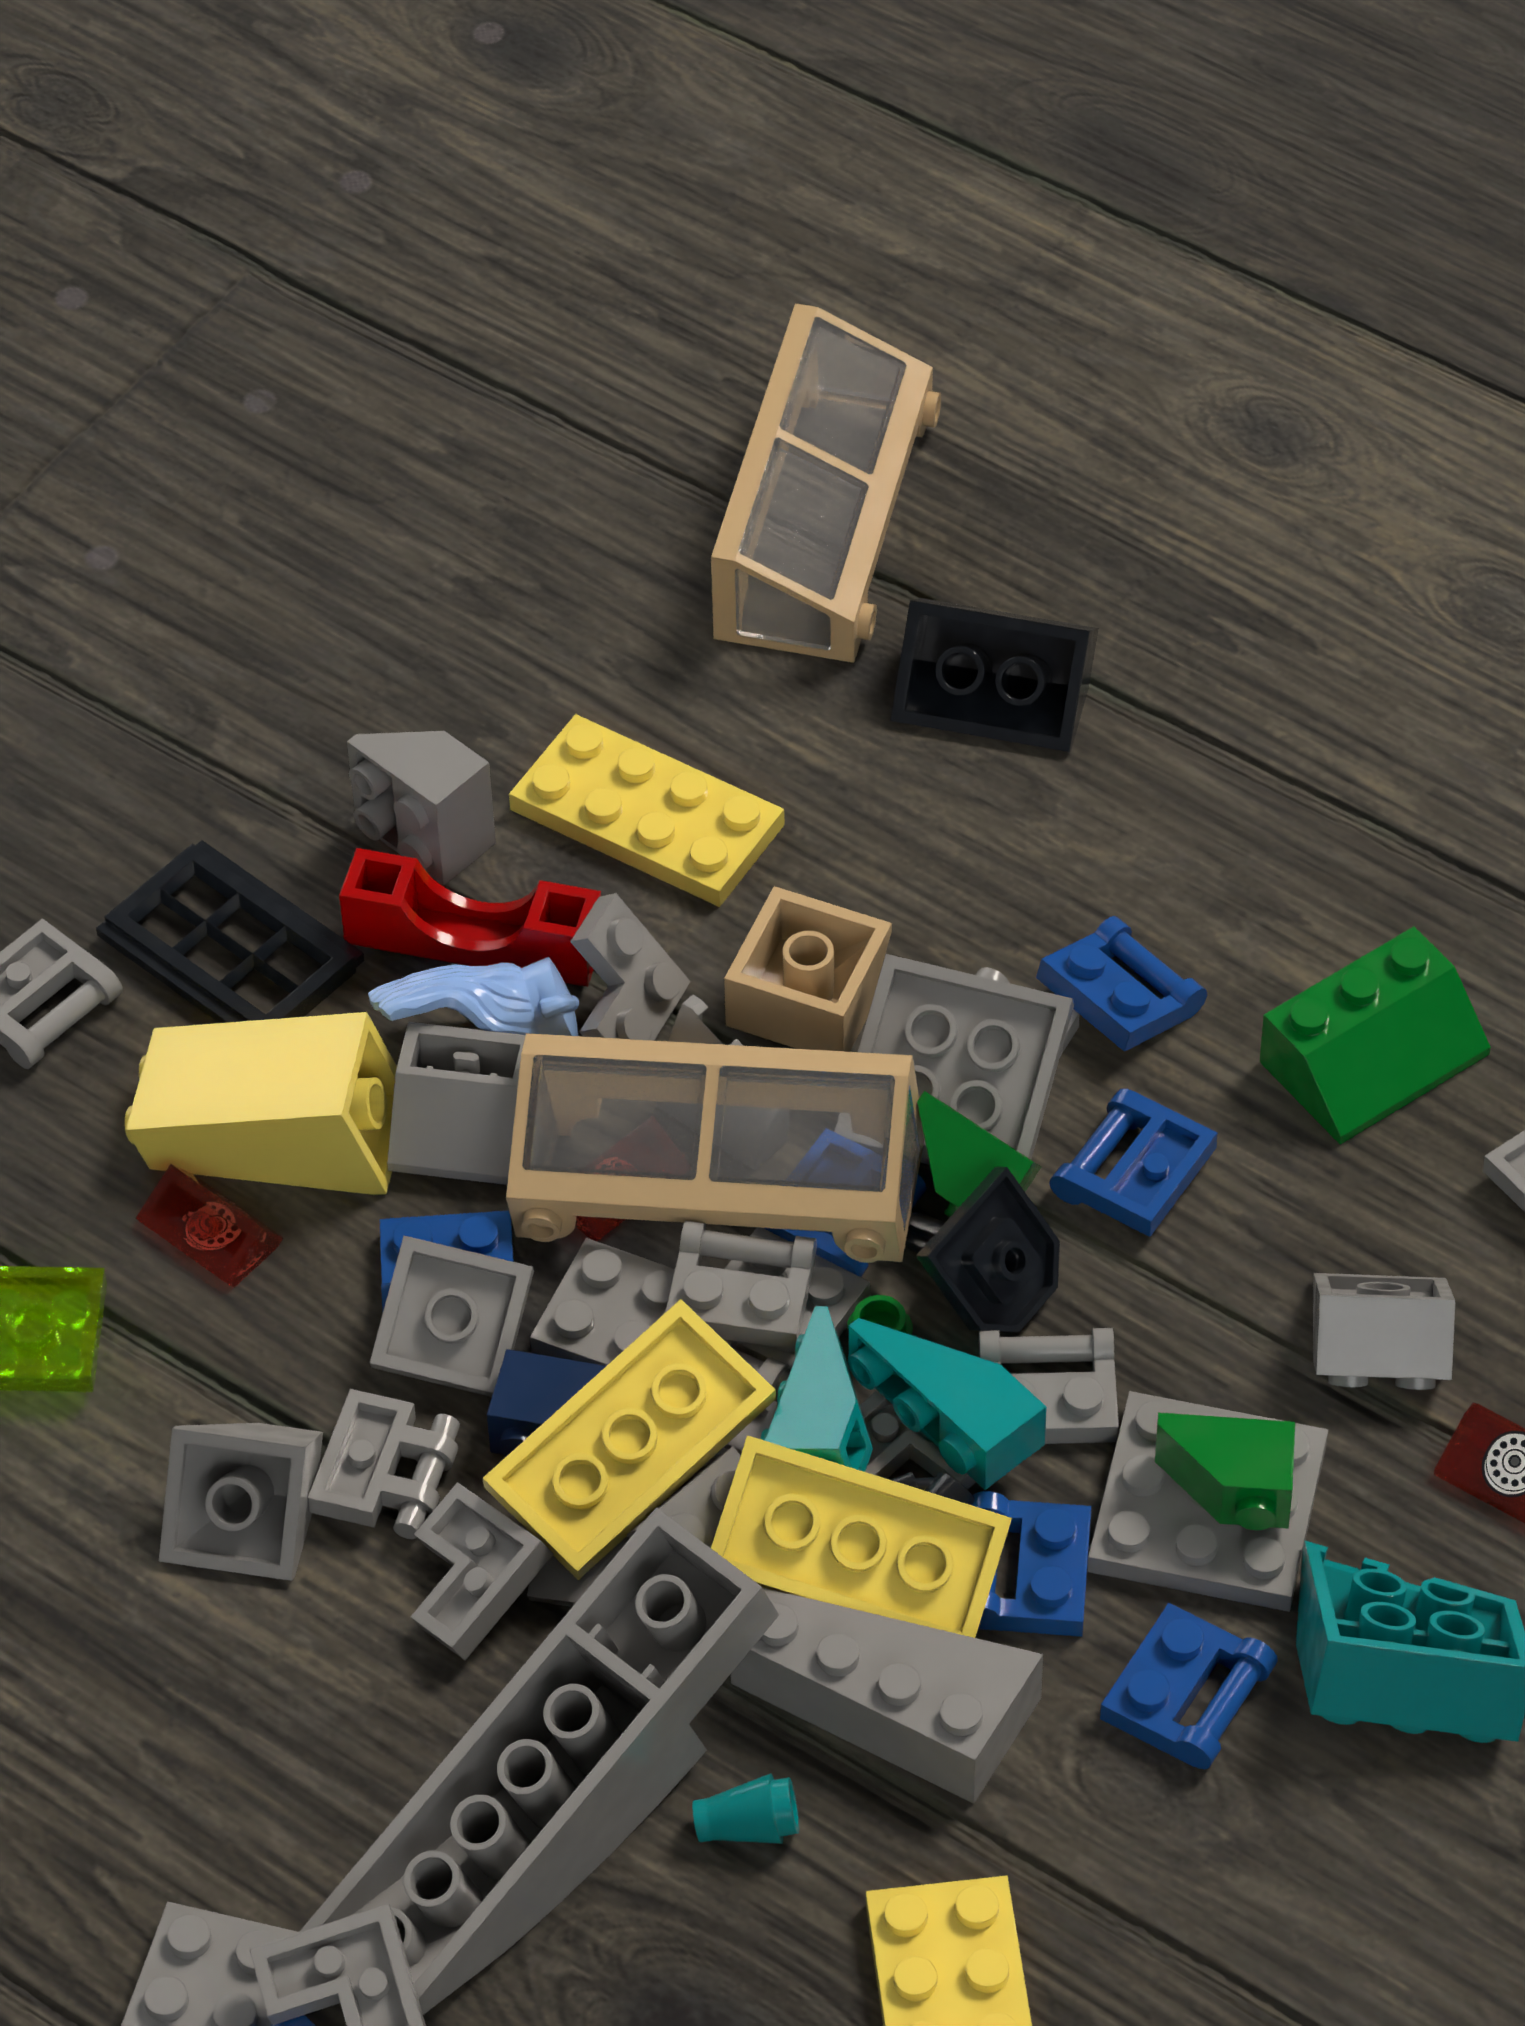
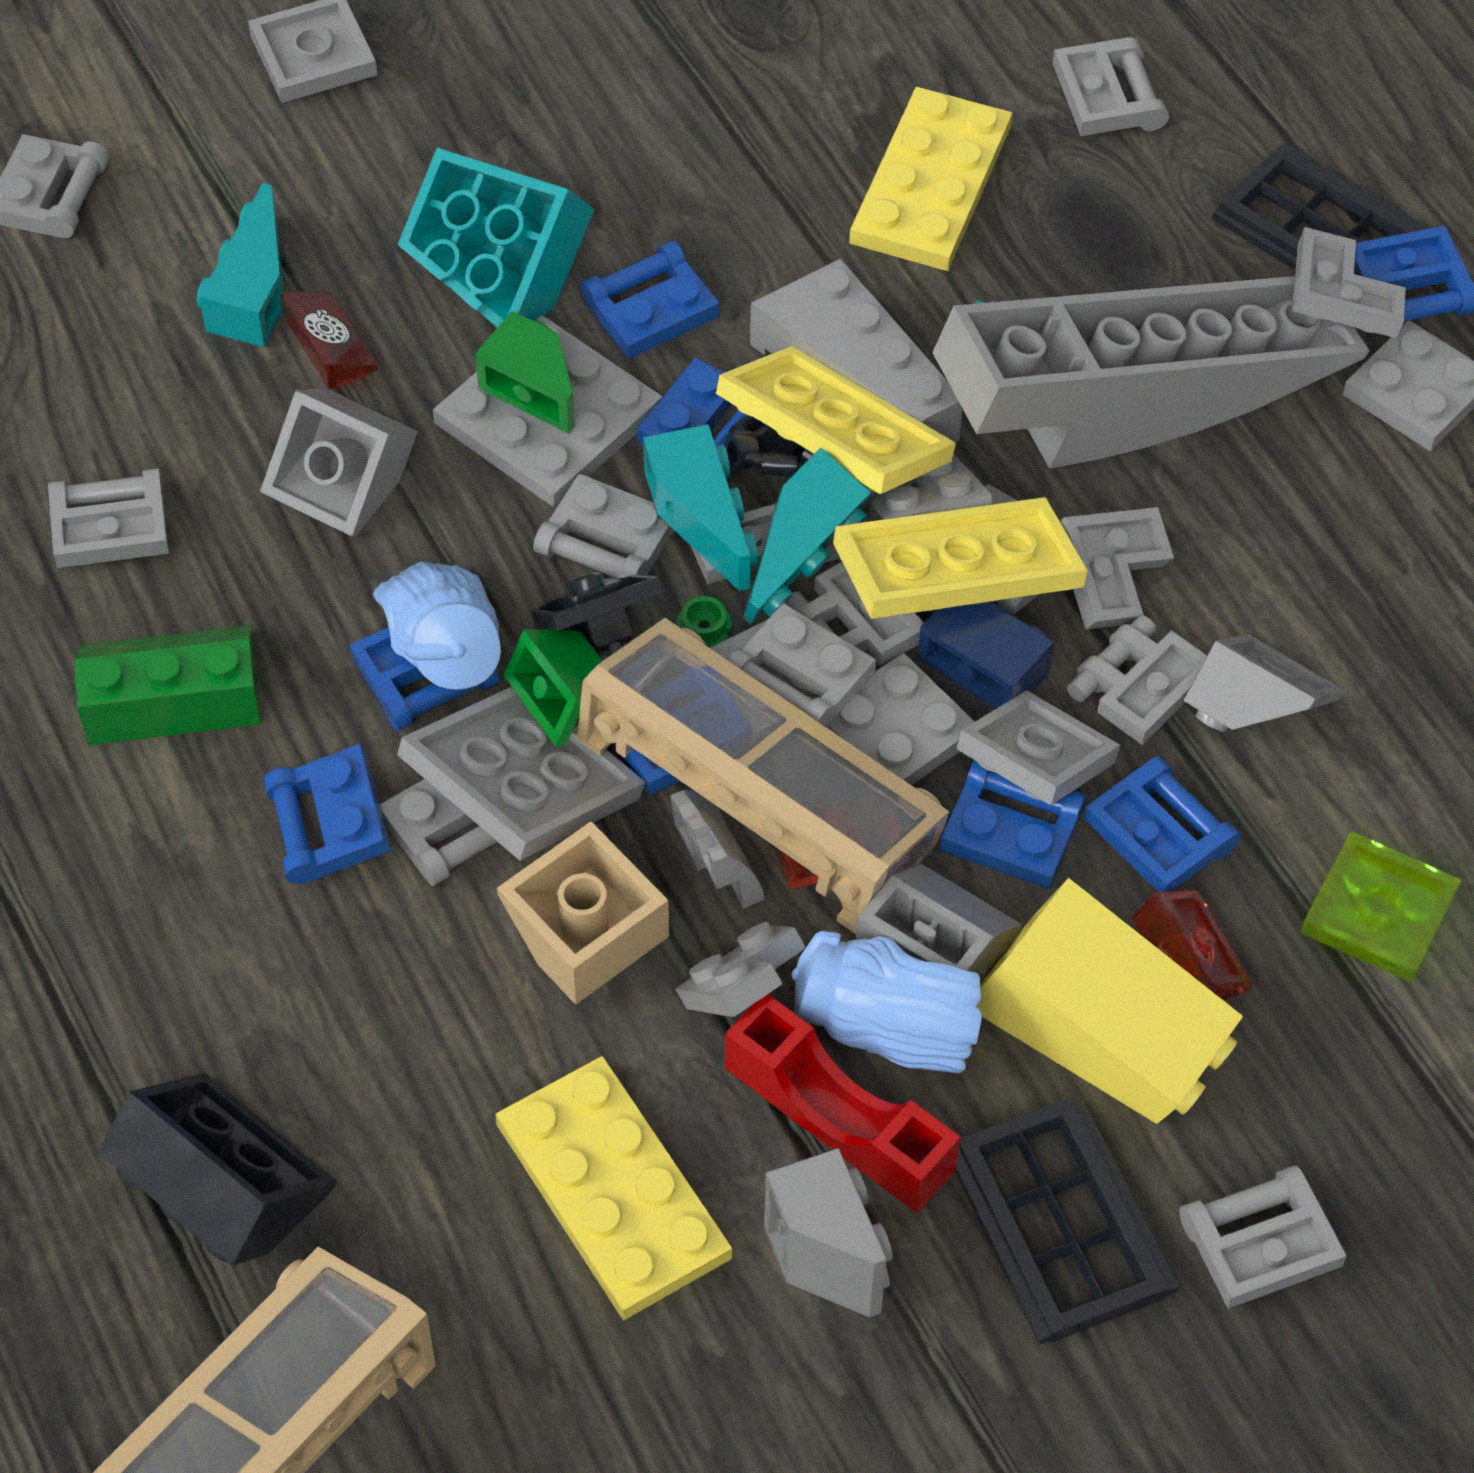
camera: 155 degrees left, 5 degrees up
none -> light blue hair [373,562,501,690]
none -> blue plate [1084,756,1242,897]

